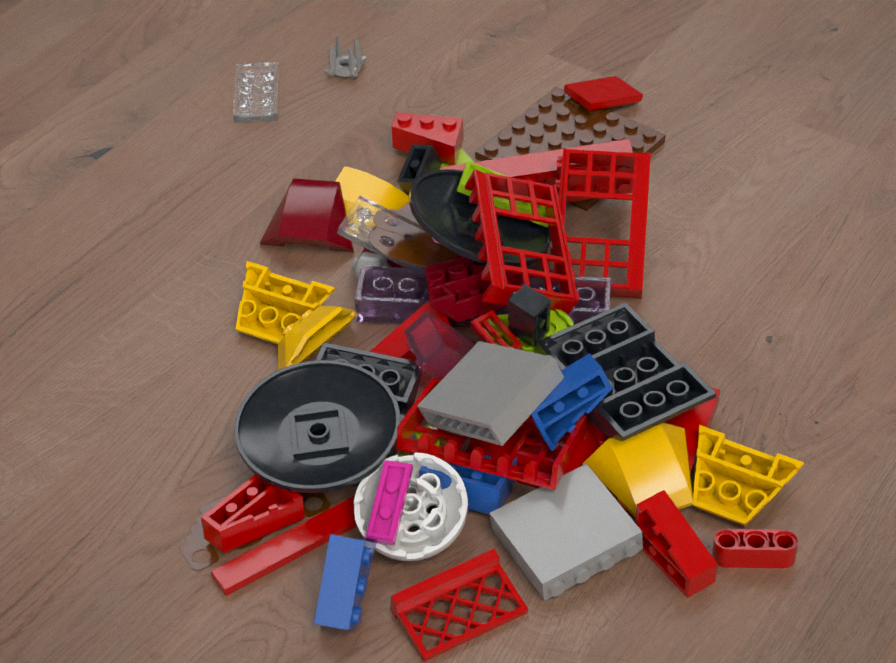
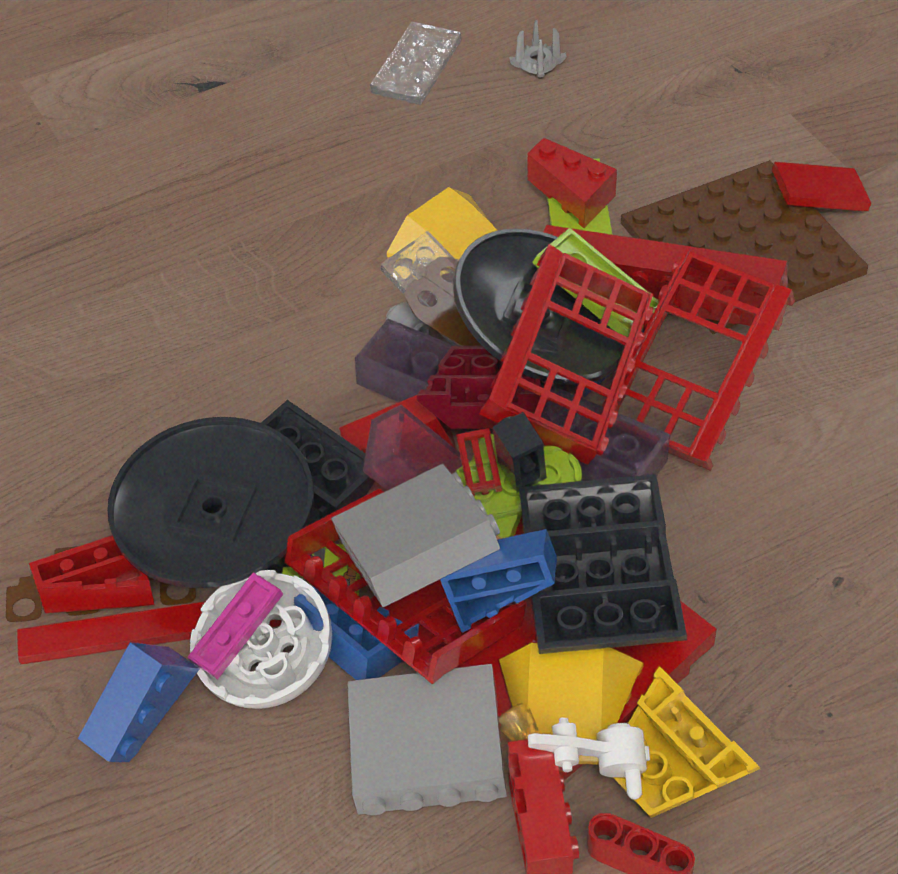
camera: 25 degrees right, 5 degrees up
yellow wedge [235,261,335,344] -> none
dark red wedge [260,178,354,252] -> none
yellow wedge [278,306,358,370] -> none
red fence [390,549,528,662] -> none
black brick [397,144,442,196] -> none
none -> clear yellow cone [497,702,540,741]
none -> white piece [528,718,650,800]

